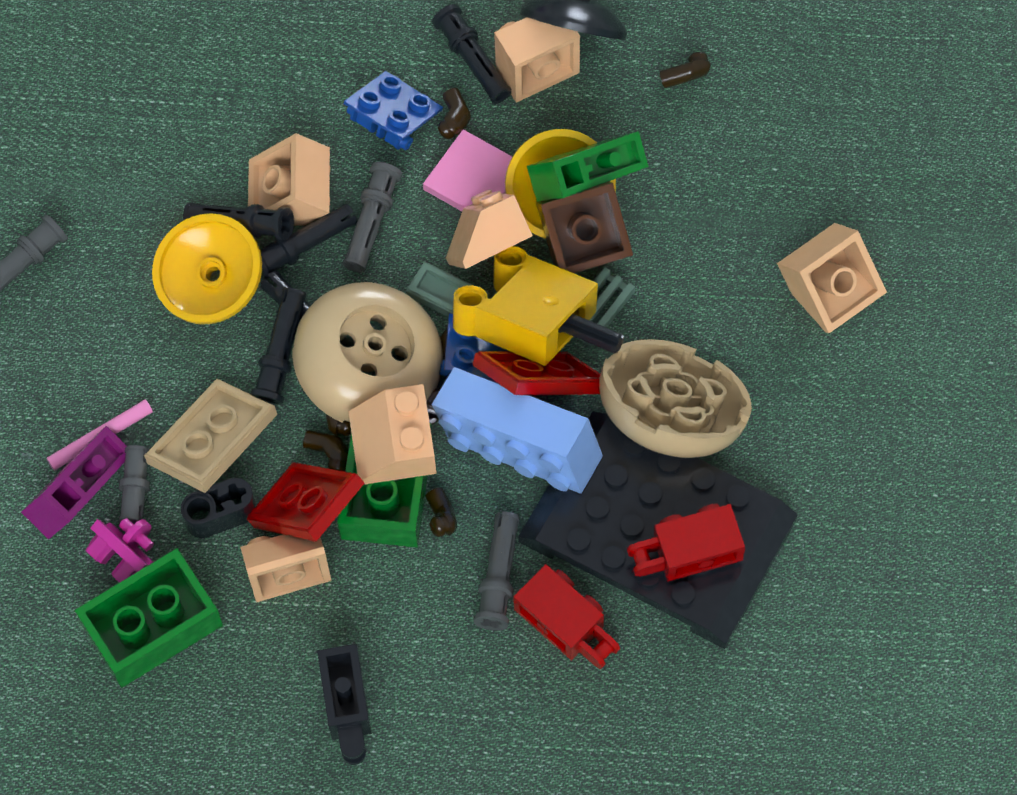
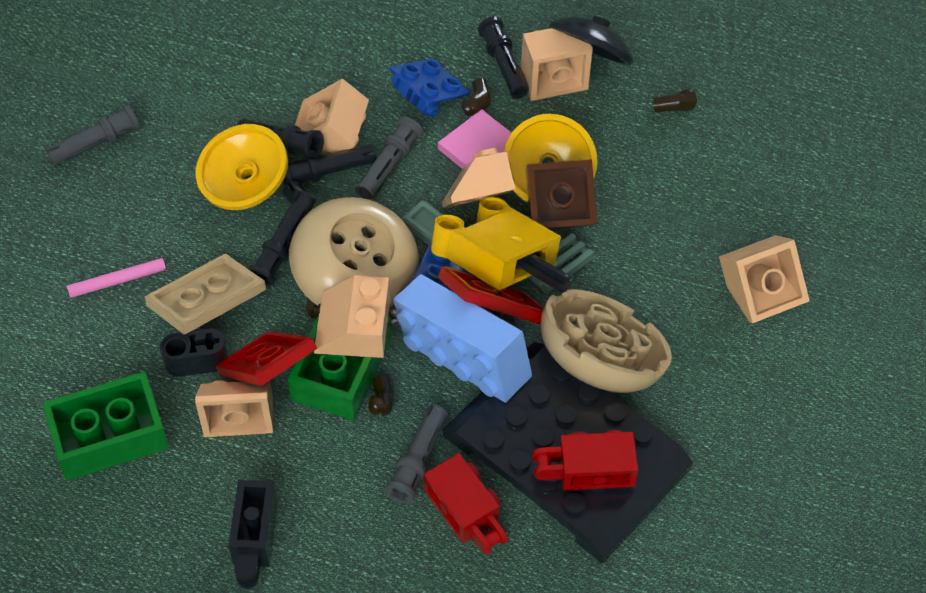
camera: 10 degrees right, 10 degrees down
magenta slope [21,426,127,539] -> none
dark pink hips [85,518,154,583] -> none
dark grey pin [118,445,150,524] -> none
dark brown arm [303,430,349,471] -> none
green slope [527,131,649,202] -> none

